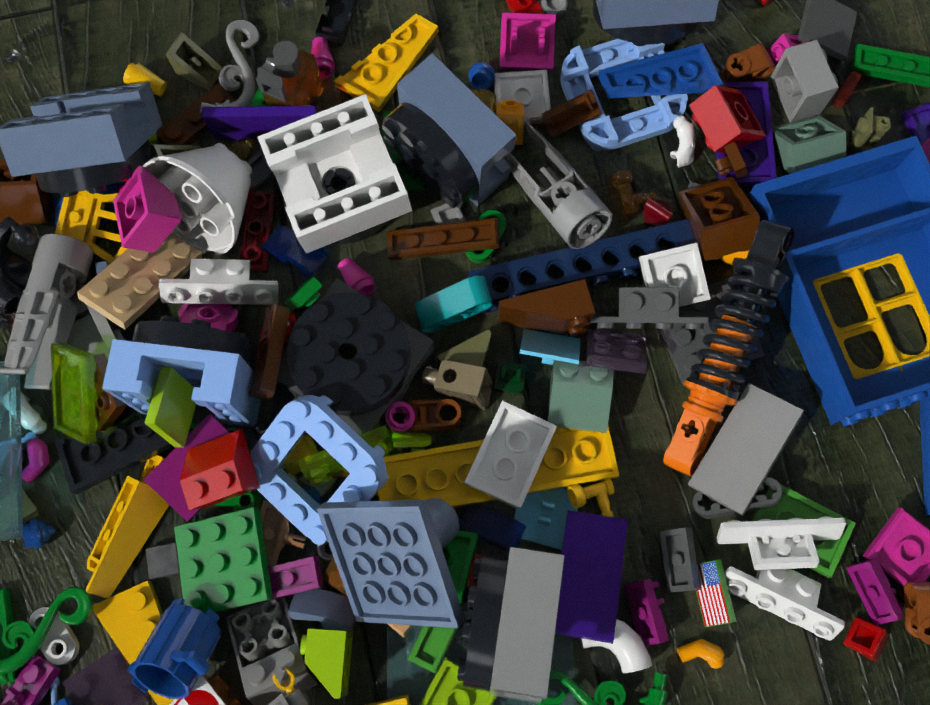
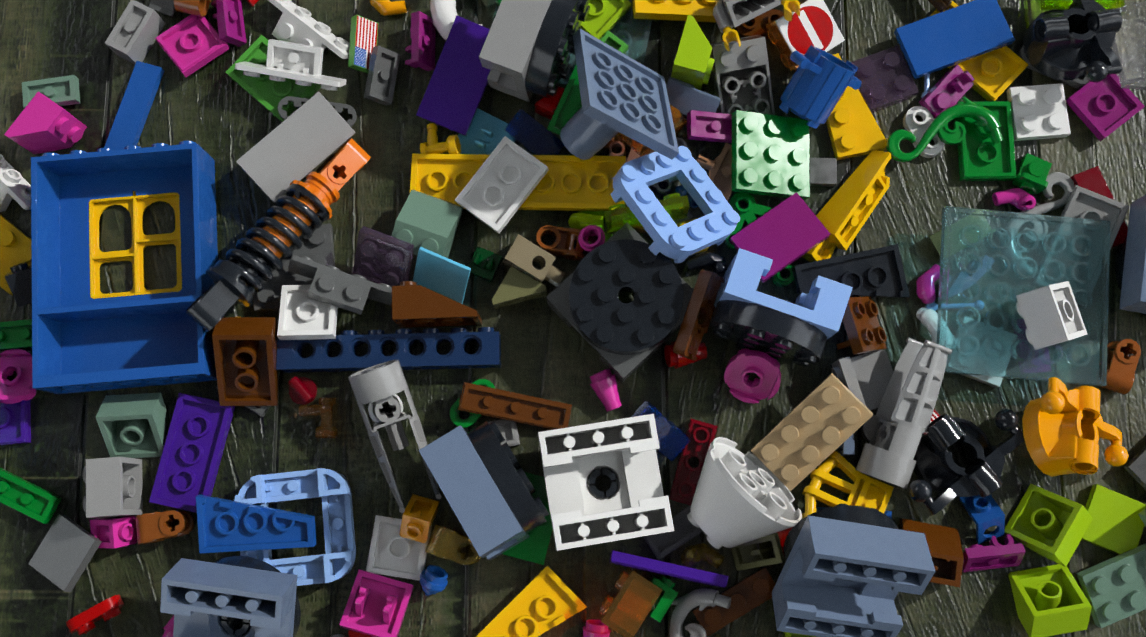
camera: 165 degrees left, 5 degrees up
blue plate [21,519,55,550] -> none
clear neon green plate [50,342,98,444] -> none
dark pink slope [113,166,182,253] -> none
lime tile [144,366,196,448] -> none
white bracket [159,259,278,305] -> none
red slope [180,429,260,510] -> none
dark grey leg [256,40,301,102] -> none
green plate [285,277,323,310] -> none
teal beam [414,276,492,333] -> none
reddish brown hinge [541,89,602,138] -> none
white piece [670,116,696,168] -> none
slope [689,85,766,153] -> none
reddish brown tile [715,142,748,179] -> none
clear red tile [832,71,862,110] -> none
olive hinge [846,107,891,155] -> none

